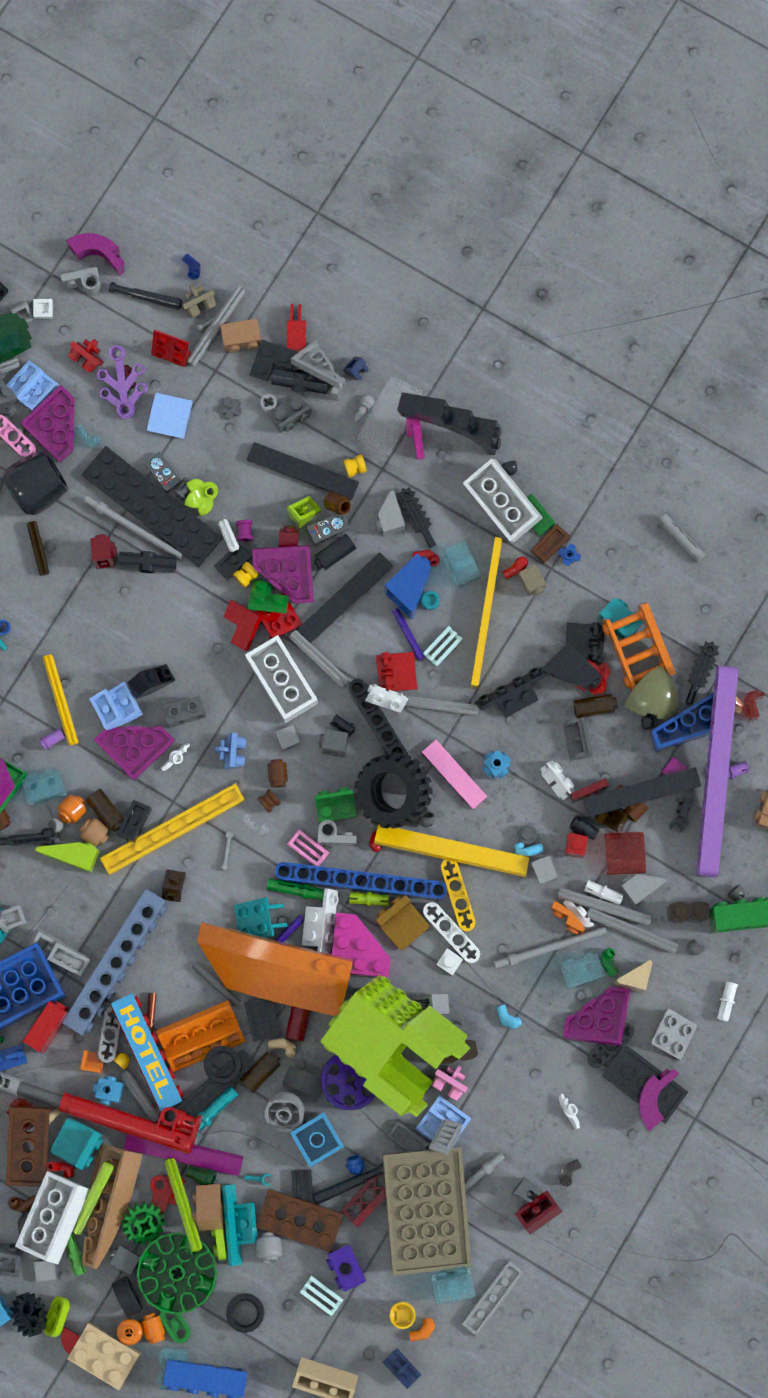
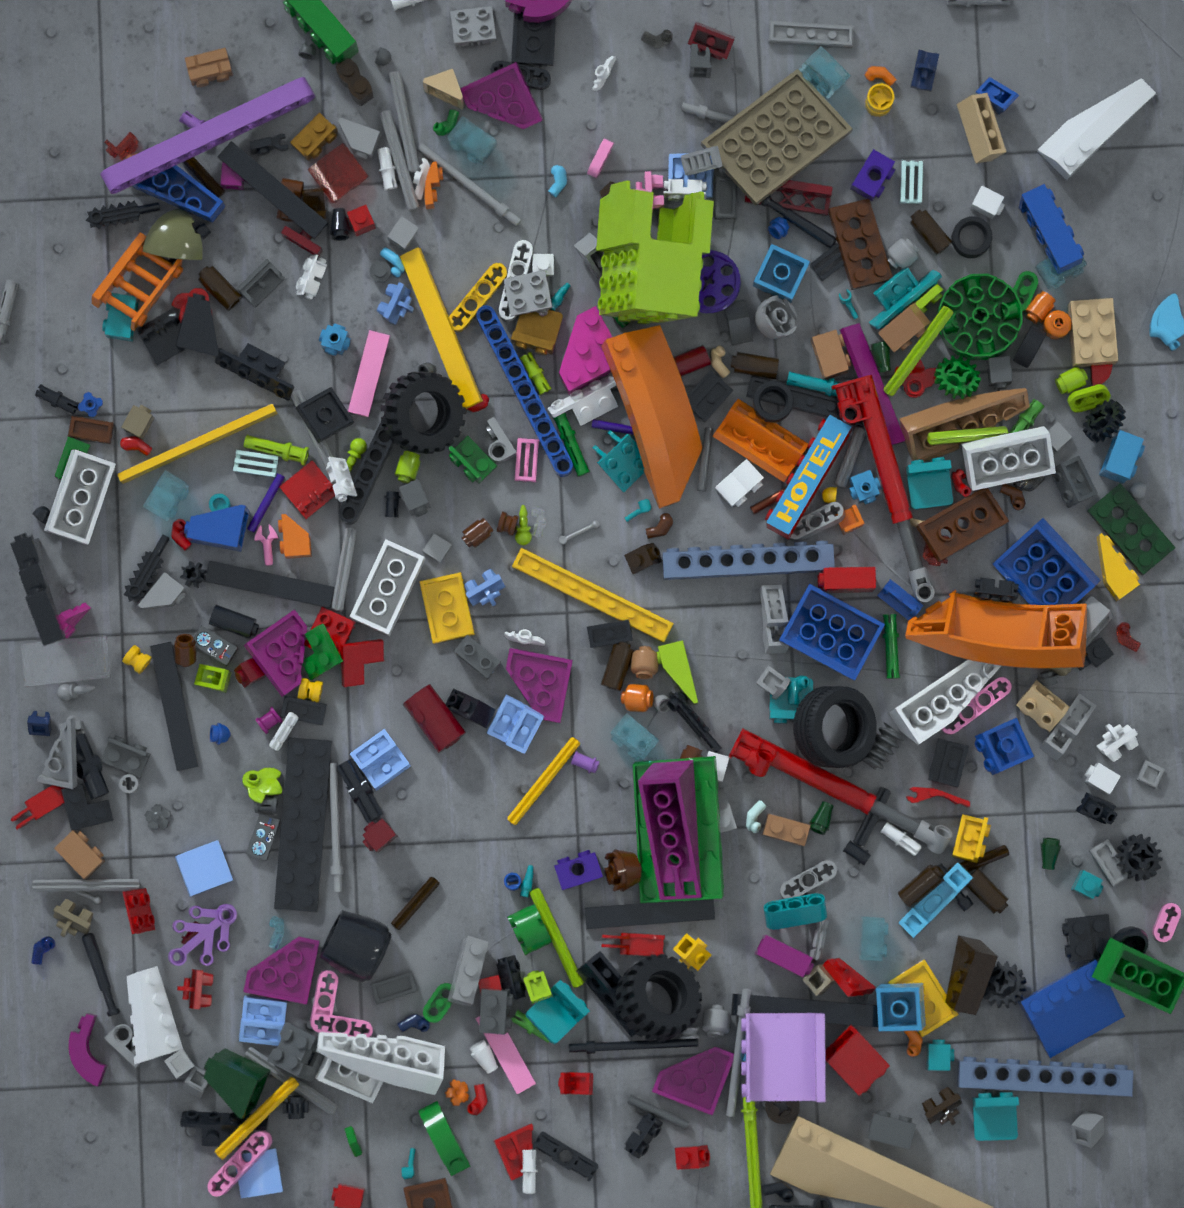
camera: 125 degrees left, 5 degrees up
none -> black pin [35,384,79,415]
none -> white wedge [127,966,183,1065]
none -> black gear [180,561,208,588]
none -> dark brown axle [183,157,225,198]
none -> blue plate [210,723,231,745]
none -> lime pin [243,434,309,466]
none -> bright pink bar [255,525,279,566]
none -> orange slope [278,514,312,559]
none -> pearl gold bracket [290,112,338,161]
none -> black plate [295,387,354,443]
none -> lime bar [346,438,367,472]
none -> light blue slope [350,729,411,791]
none -> medium blue hips [377,282,414,325]
none -> lime brick [395,451,421,484]
none -> dark red piece [402,684,466,753]
none -> yellow tile [419,572,475,644]
none -> light grey hinge [504,270,552,317]
none -> lime bar [515,505,532,546]
none -> teal piece [549,283,571,311]
none -> bright pink beam [587,138,614,178]
none -> teal hand [624,499,651,522]
none -> reddish brown arm [646,513,673,539]
none -> white hinge [664,179,707,201]
none -> white brick [715,459,764,507]
none -> medium nougat brick [811,330,851,380]
none -> dark brown brick [910,209,953,256]
none -> white brick [970,186,1005,220]
none -> lime brick [1055,366,1088,394]

